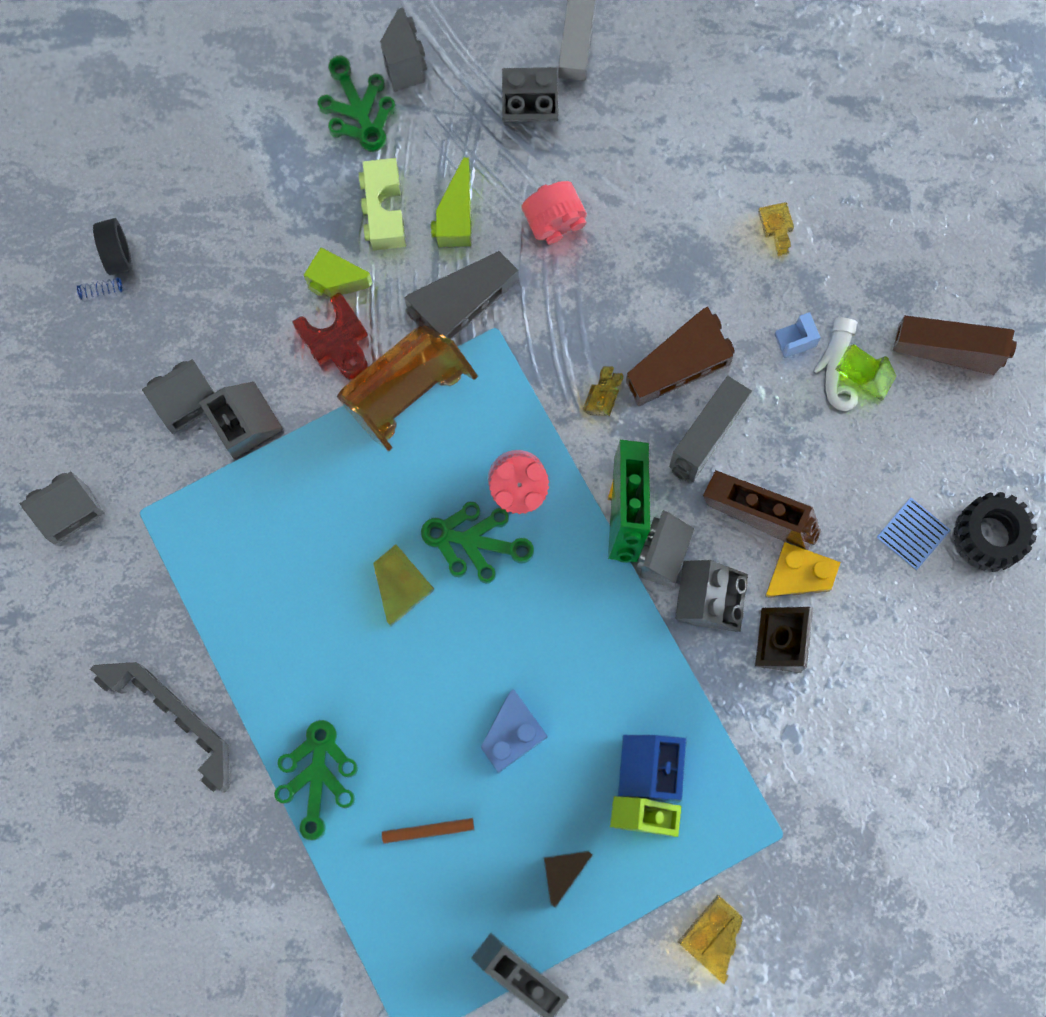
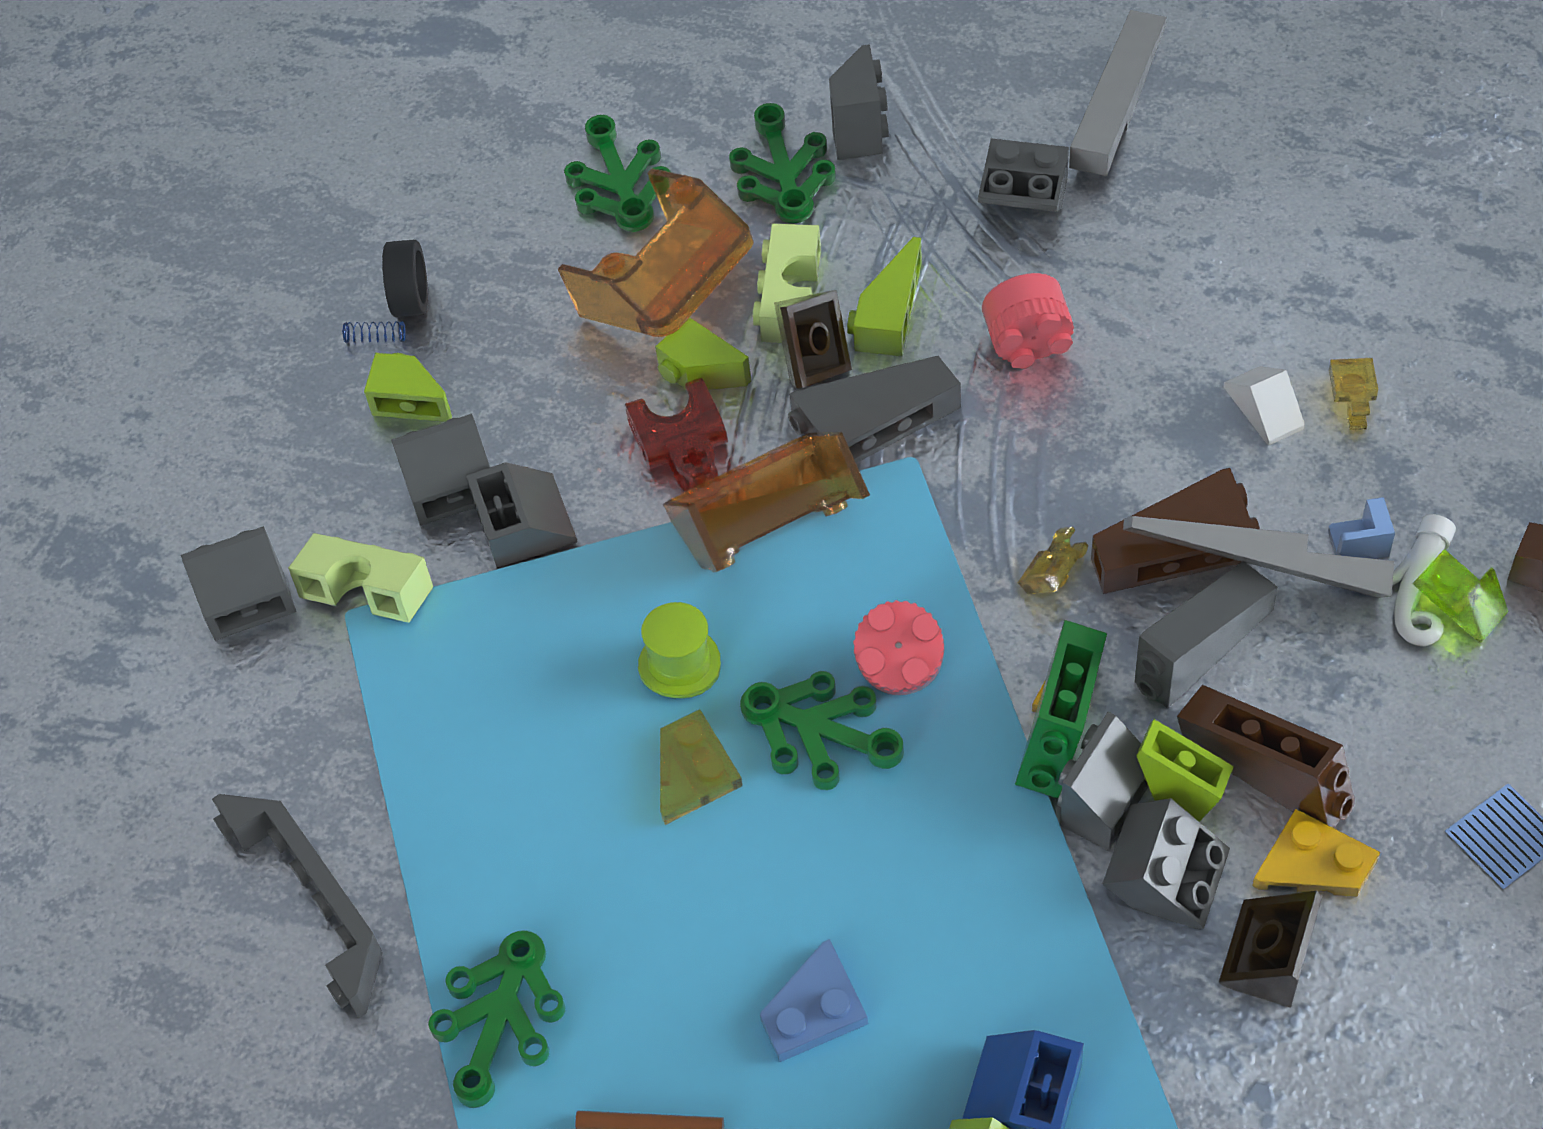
camera: 15 degrees right, 20 degrees down
none -> yellowish green arch [288,533,433,623]
none -> lime slope [364,353,452,422]
none -> clear orange windscreen [558,169,754,337]
none -> green plant [564,115,672,232]
none -> lime piece [638,602,721,698]
none -> dark brown slope [774,290,852,389]
none -> light grey slope [1123,516,1394,598]
none -> lime slope [1136,719,1234,822]
none -> white slope [1224,366,1305,446]

